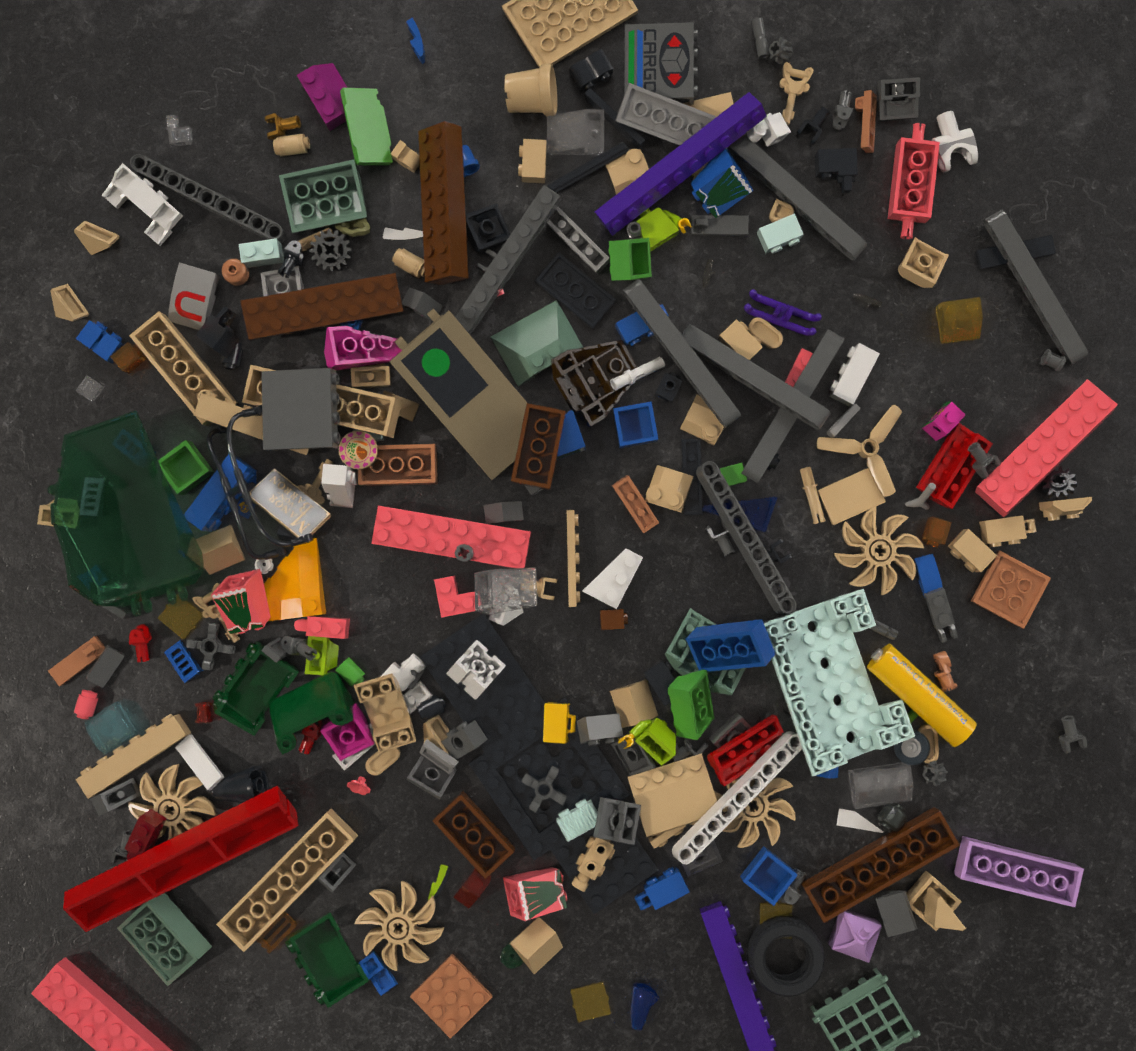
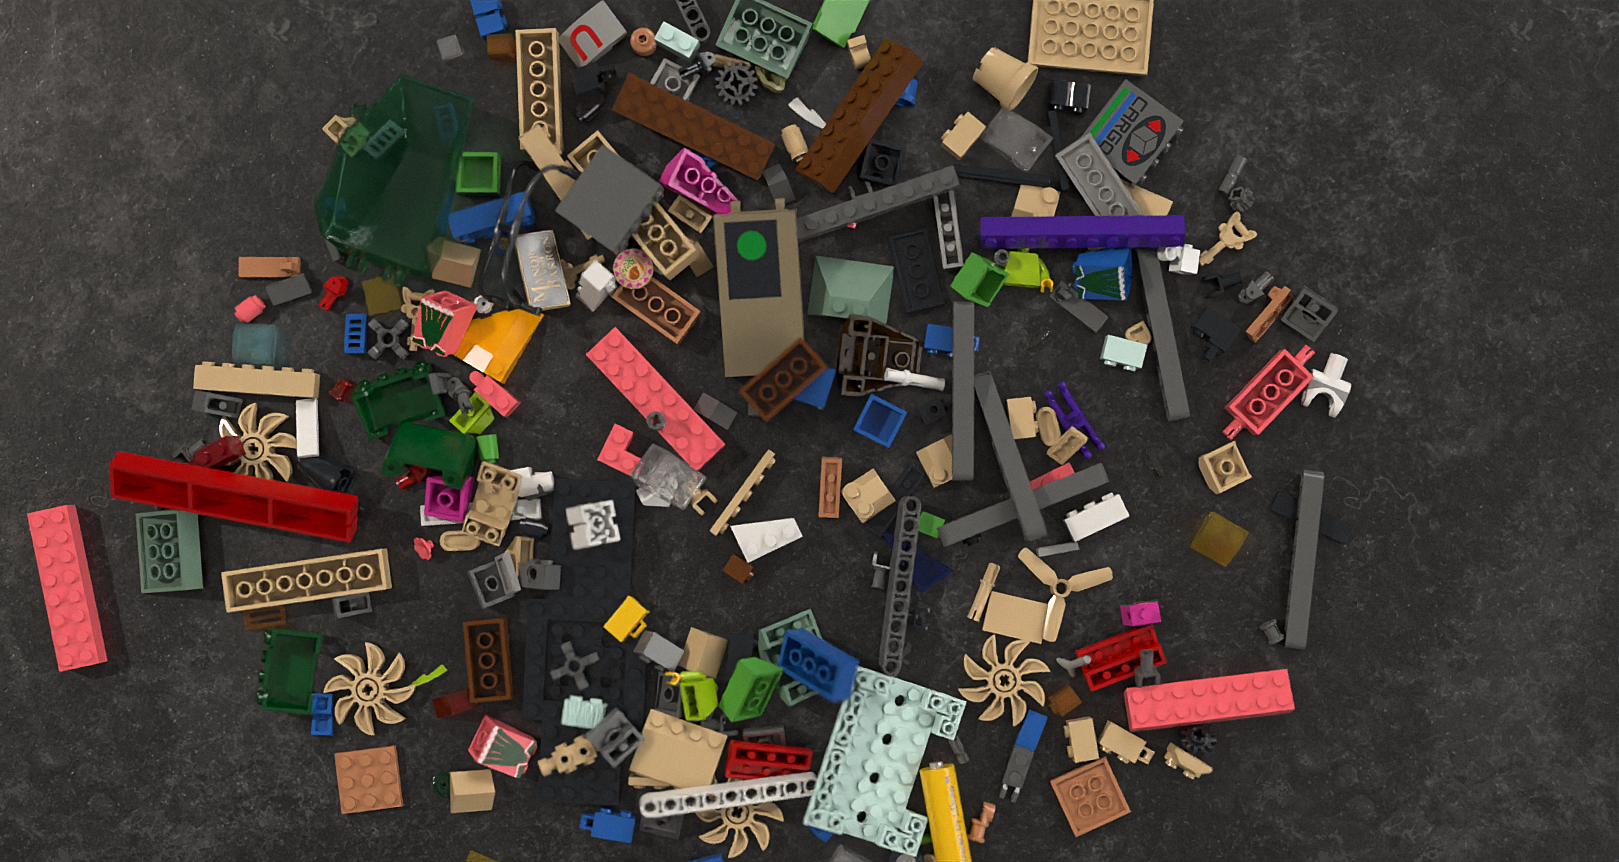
camera: 35 degrees right, 0 degrees up
none -> tan plate [1047,426,1088,465]

